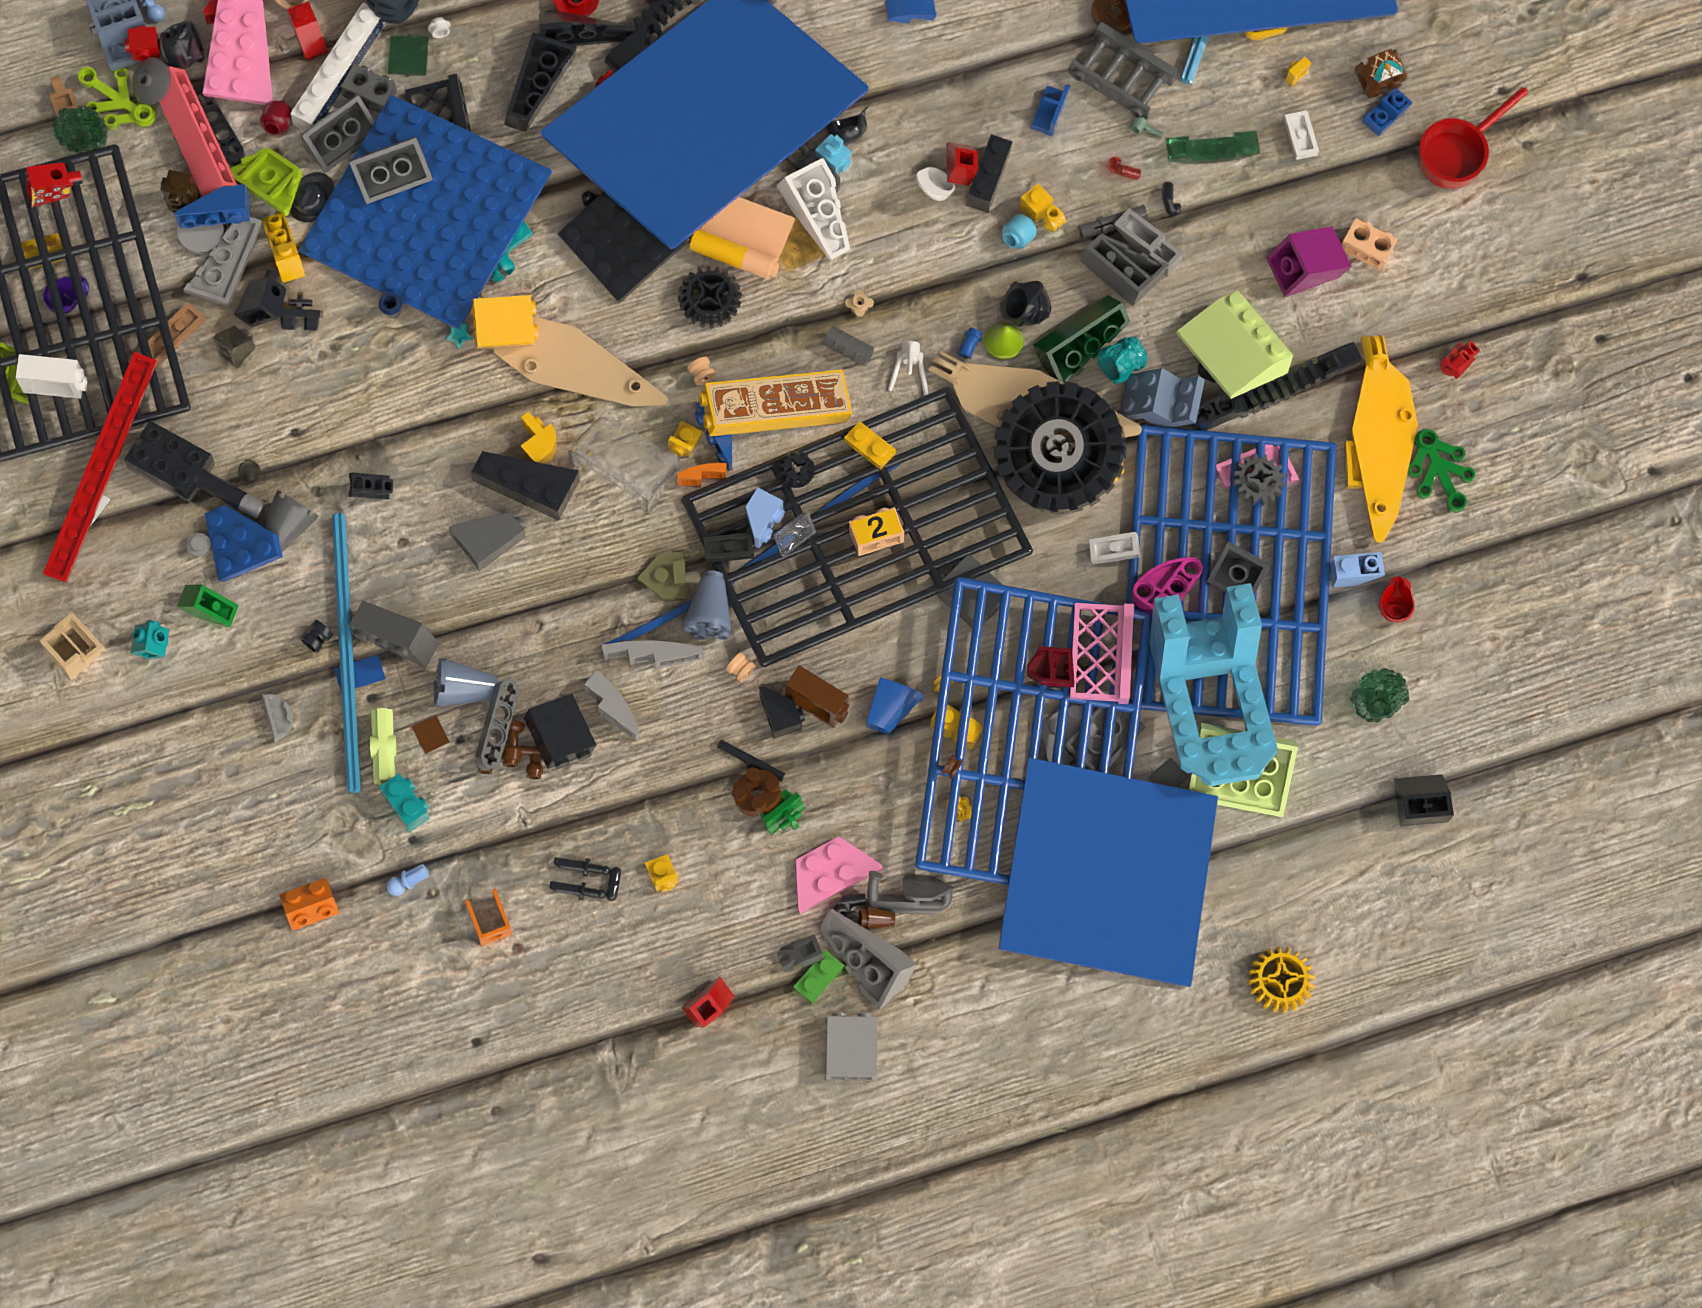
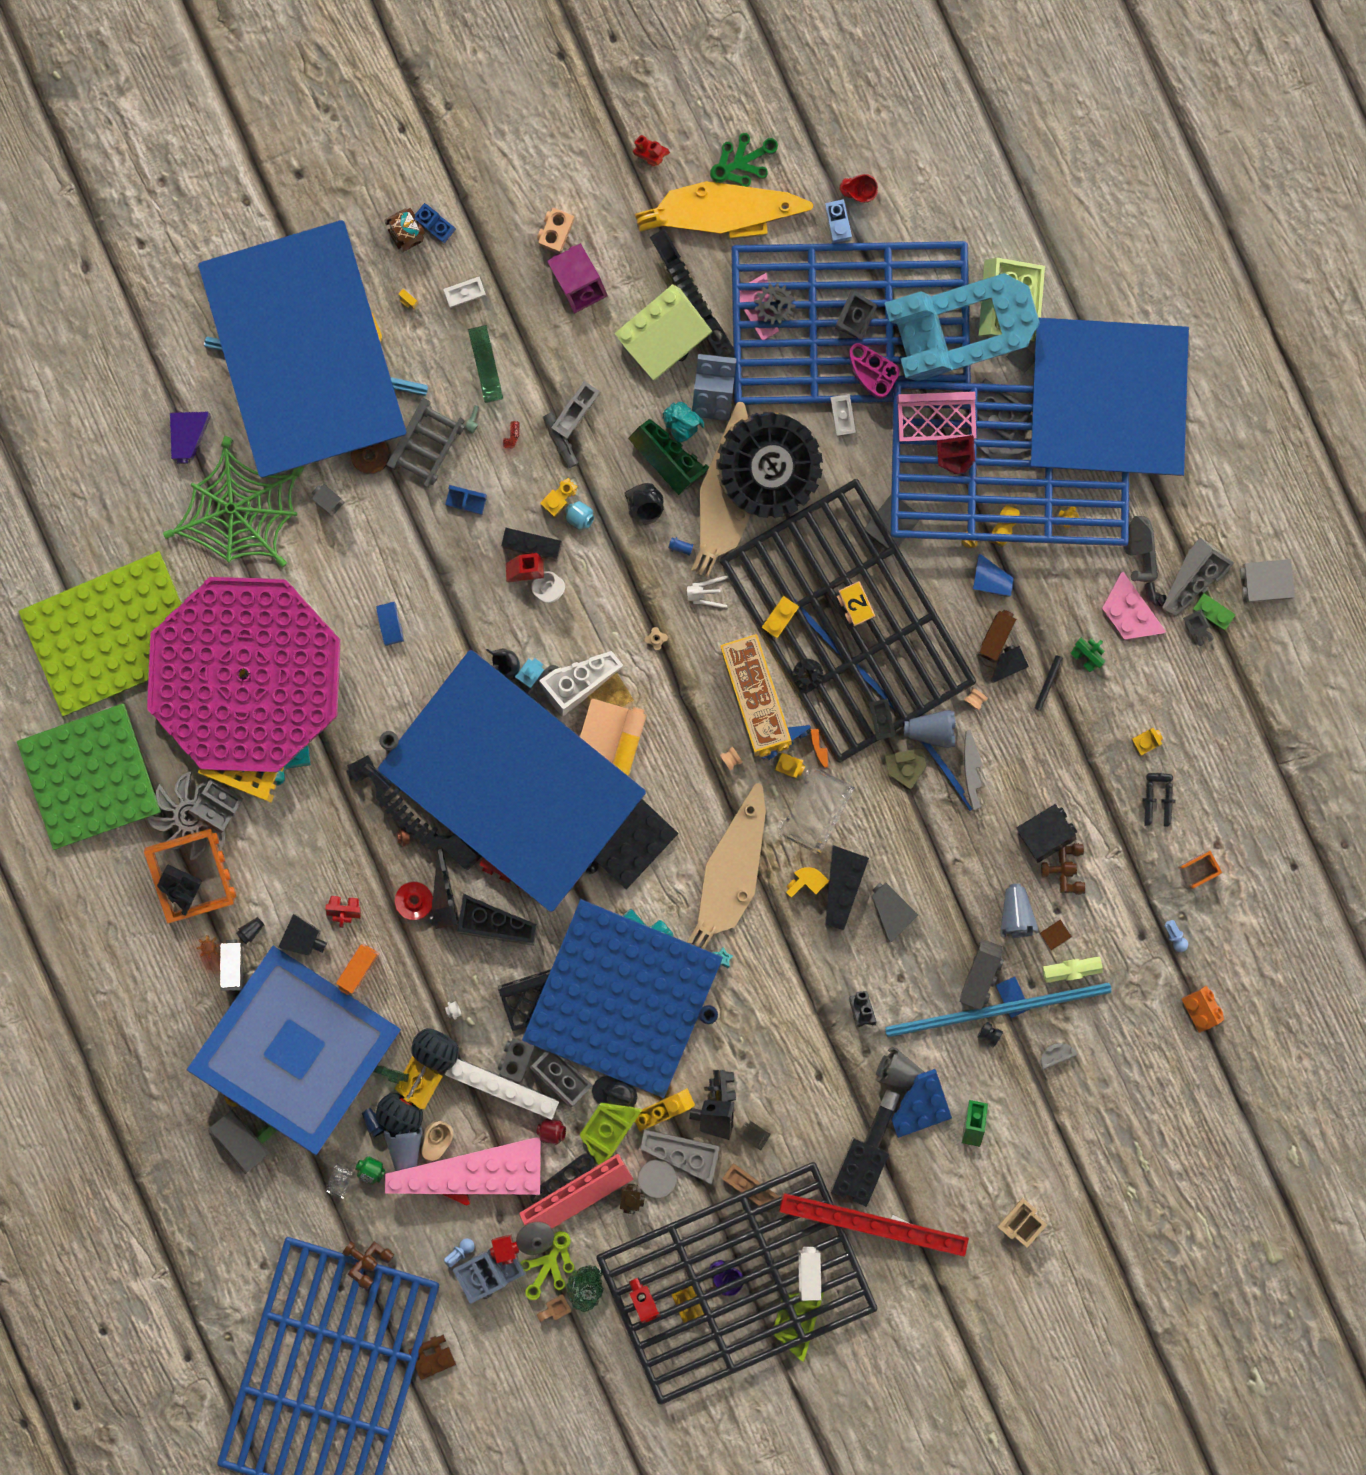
camera: 85 degrees left, 15 degrees up
teal brick [130,620,169,660] -> none
black piece [159,20,205,69] -> none
blue slope [175,184,250,228] -> none
light grey plate [186,533,211,557] -> none
clear smoke plate [238,459,261,483] -> none
red slope [287,1,328,60] -> none
dark grey slope [349,136,433,204] -> none
teal brick [379,773,430,833] -> none
clear green piece [388,34,429,77] -> none
yellow brick [471,295,538,349] -> none
dark grey beam [475,679,519,771] -> none
light grey slope [584,670,640,742] -> none
black gear [678,265,742,329] -> none
red slope [681,977,735,1028] -> none
reddish brown plate [732,768,782,817] -> none
light blue slope [746,488,785,548] -> none
clear slope [774,511,816,556] -> none
dark grey axle [823,326,875,366] -> none
reddish brown cone [858,906,896,930] -> none
reddish brown bush [941,754,963,780] -> none
lime hat [984,323,1024,360] -> none
dark grey wedge [1081,234,1169,306] -> none
black arm [1162,182,1181,216] -> none
yellow gear [1248,946,1315,1013] -> none
clear green hair [1350,668,1409,723] -> none
black slope [1394,774,1454,827] -> none
red piece [1418,87,1528,189] -> none

